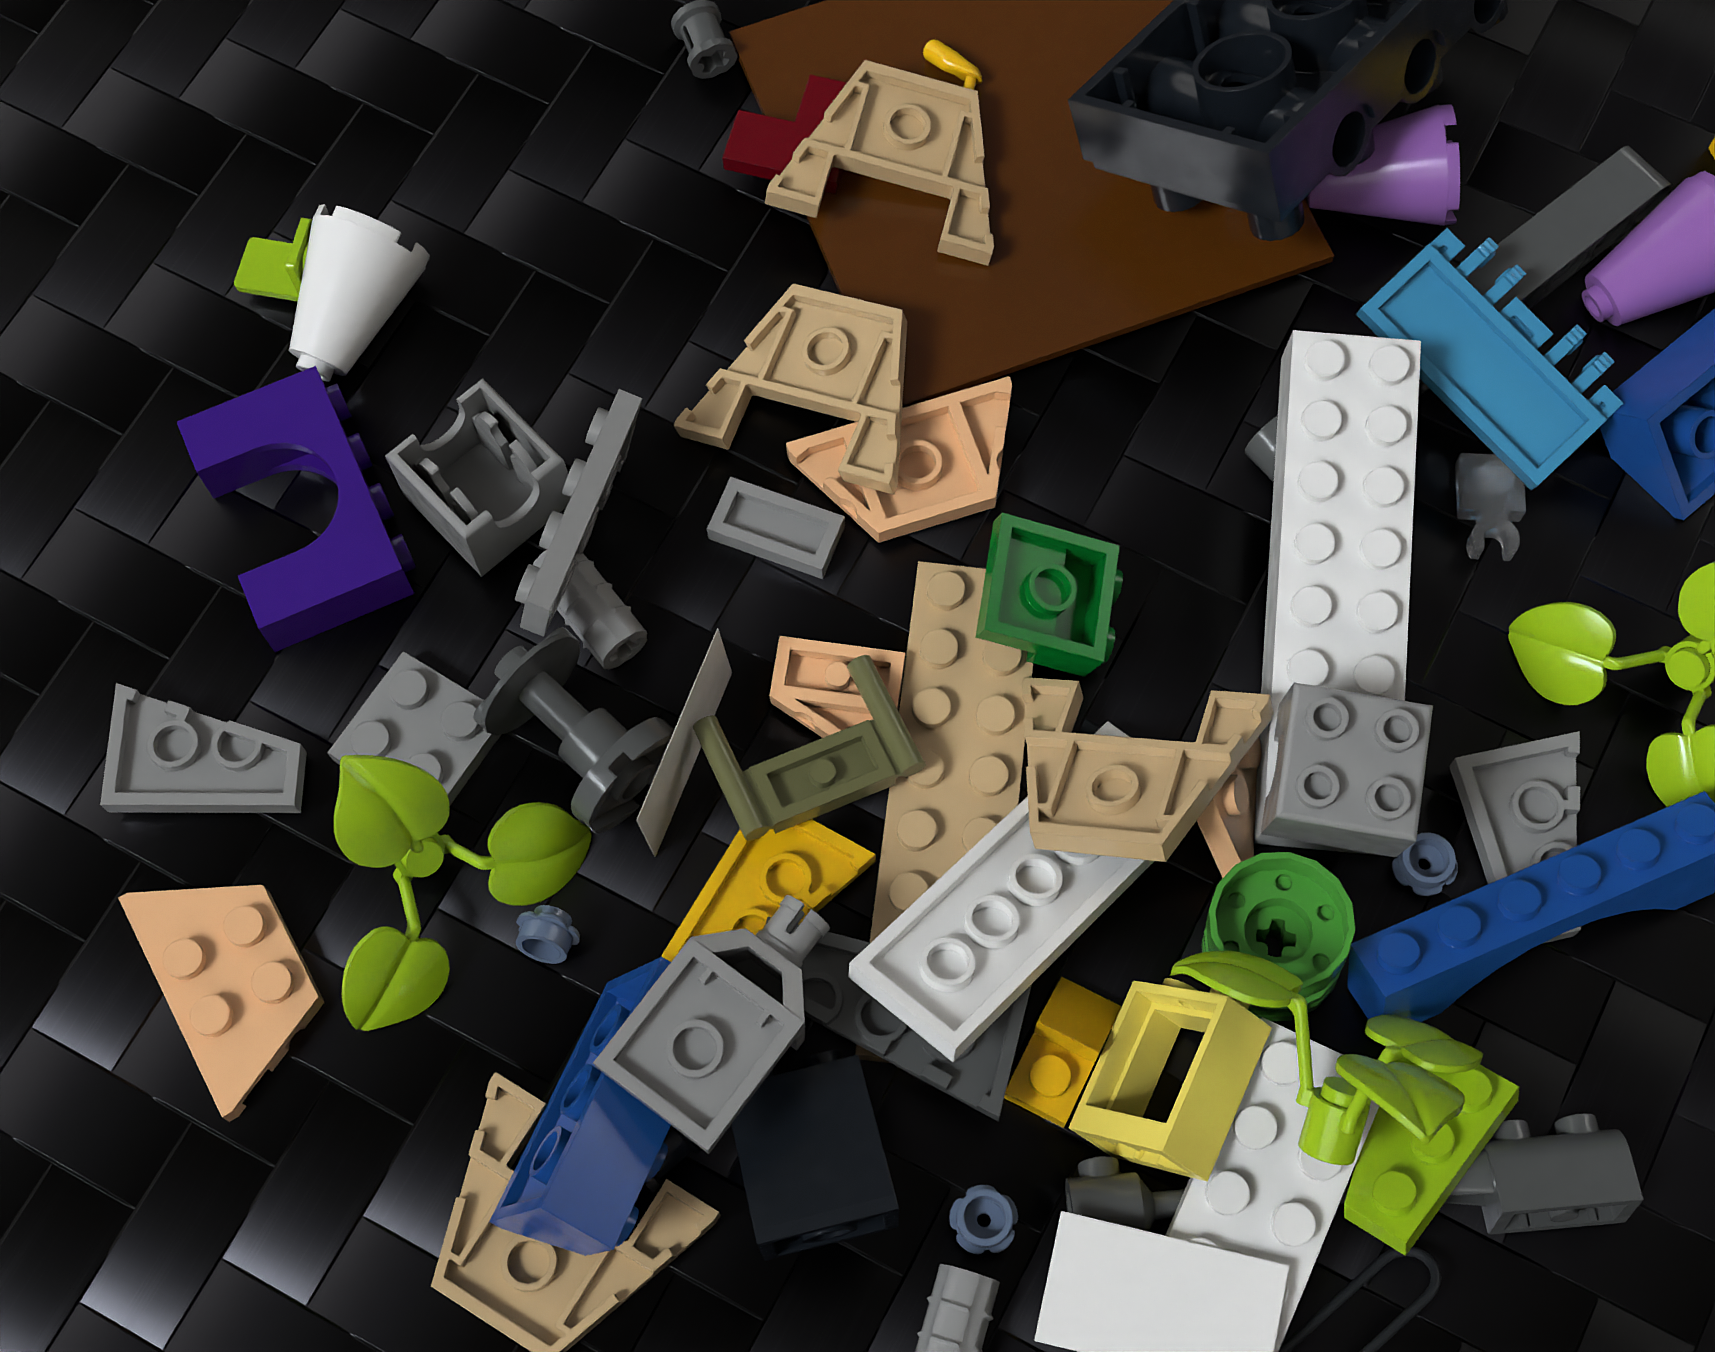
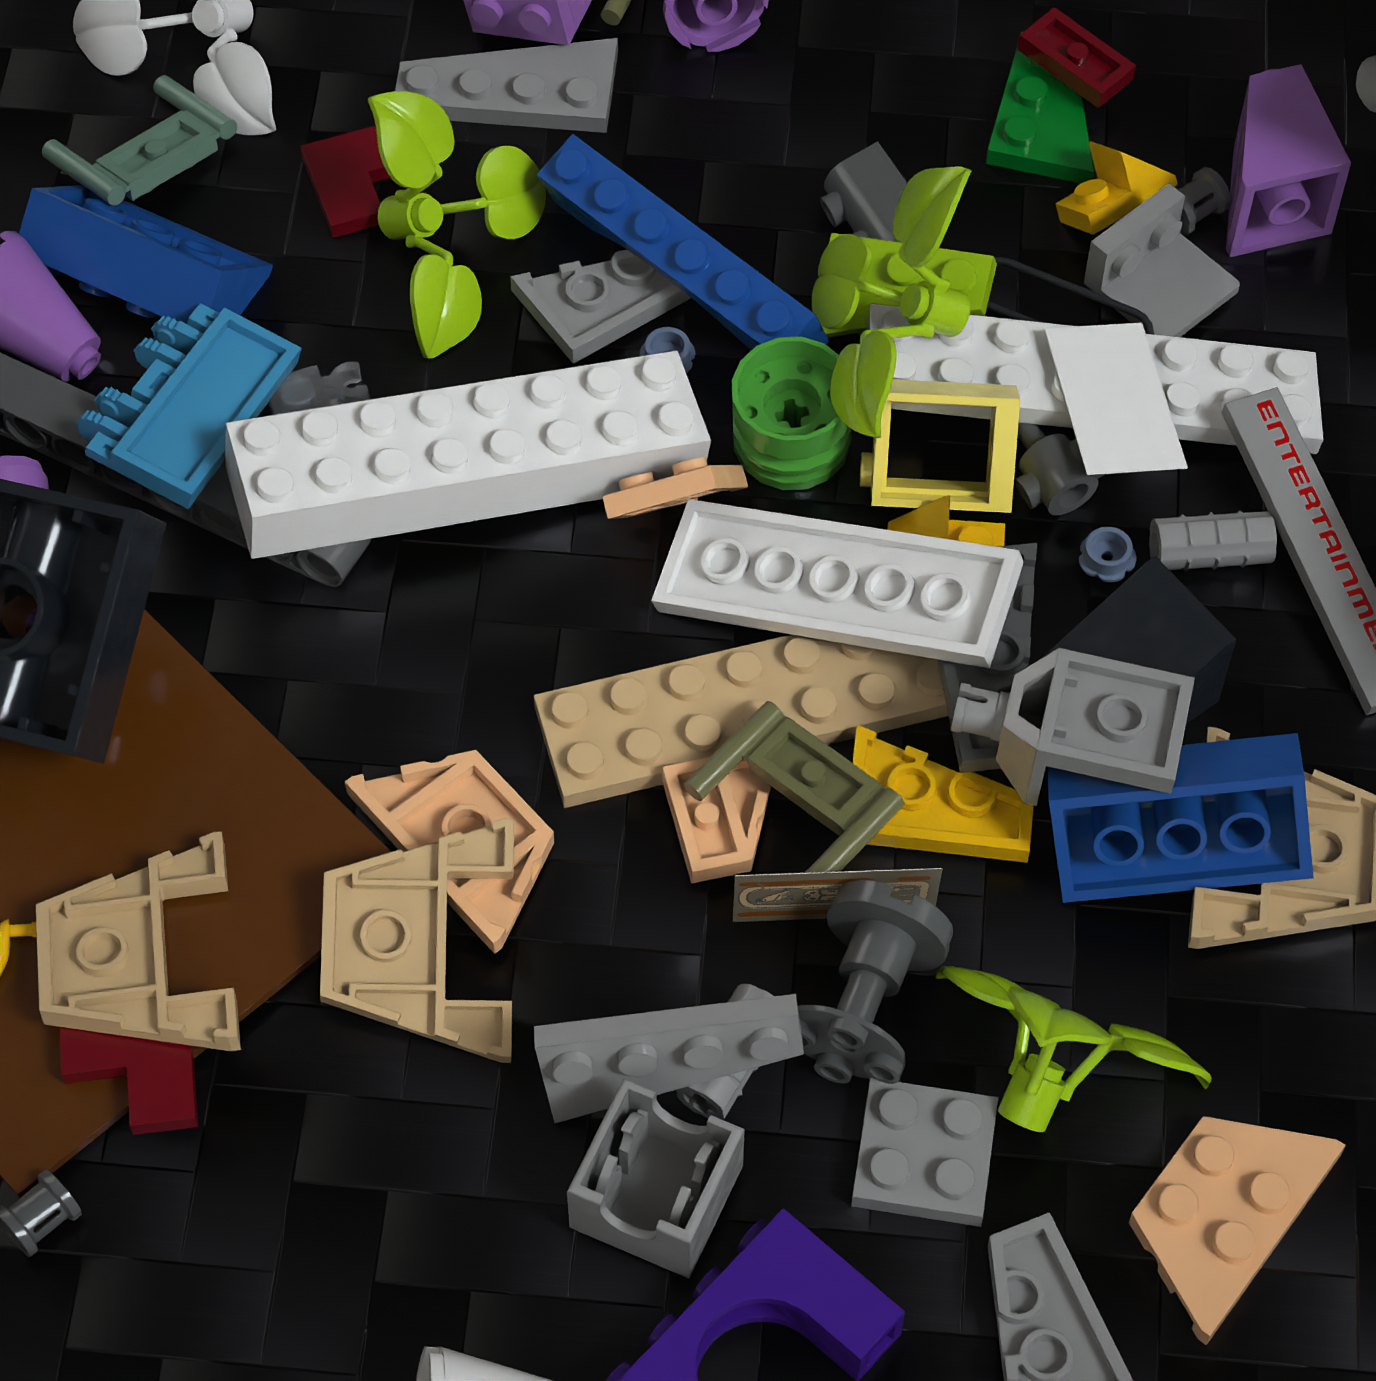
camera: 115 degrees left, 10 degrees down
sand blue plate [516,905,580,964] -> none
light grey tile [707,477,845,579] -> none
green plate [975,512,1123,677] -> none
tan wing [1021,677,1273,862] -> none
light grey piece [1261,682,1433,857] -> none

